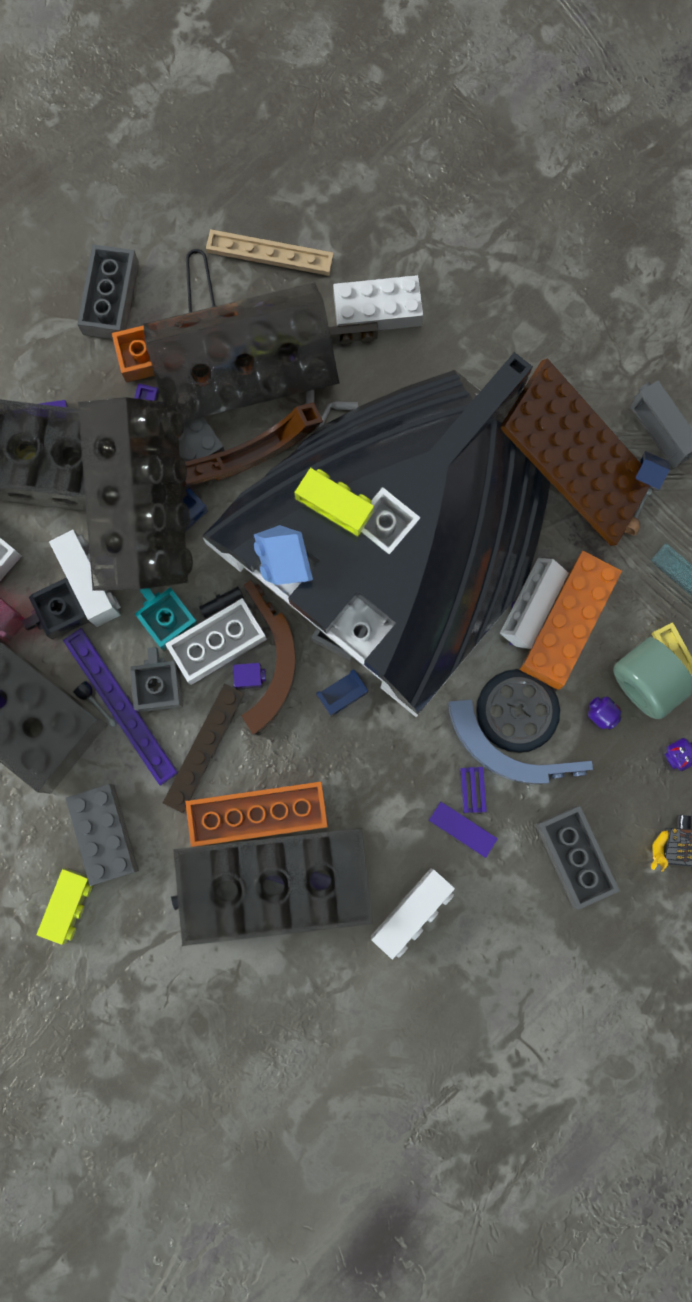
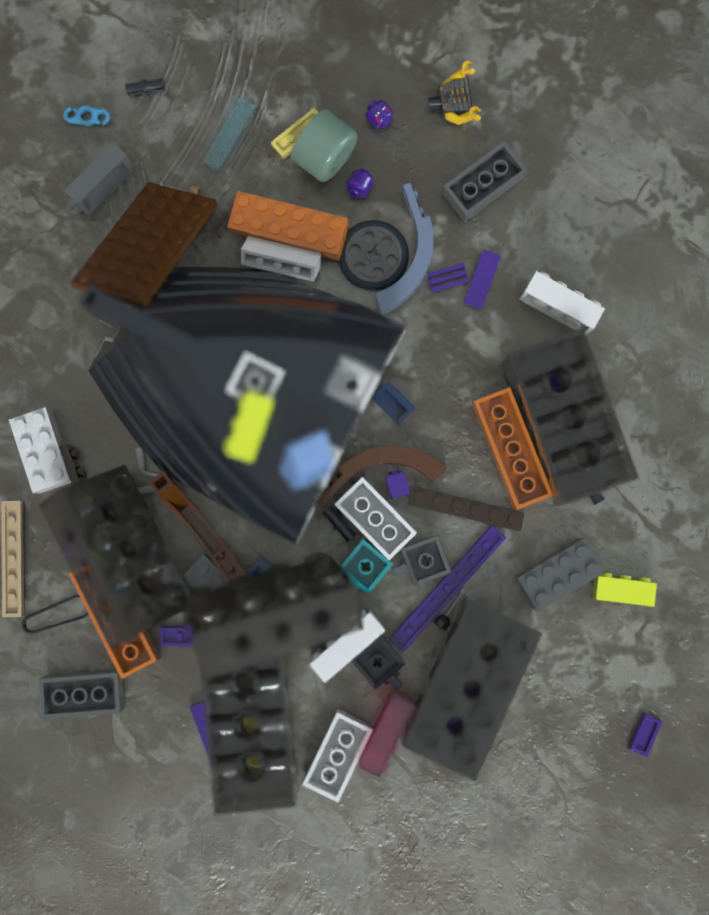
camera: 100 degrees left, 5 degrees up
dark blue panel [636,451,670,490] -> none

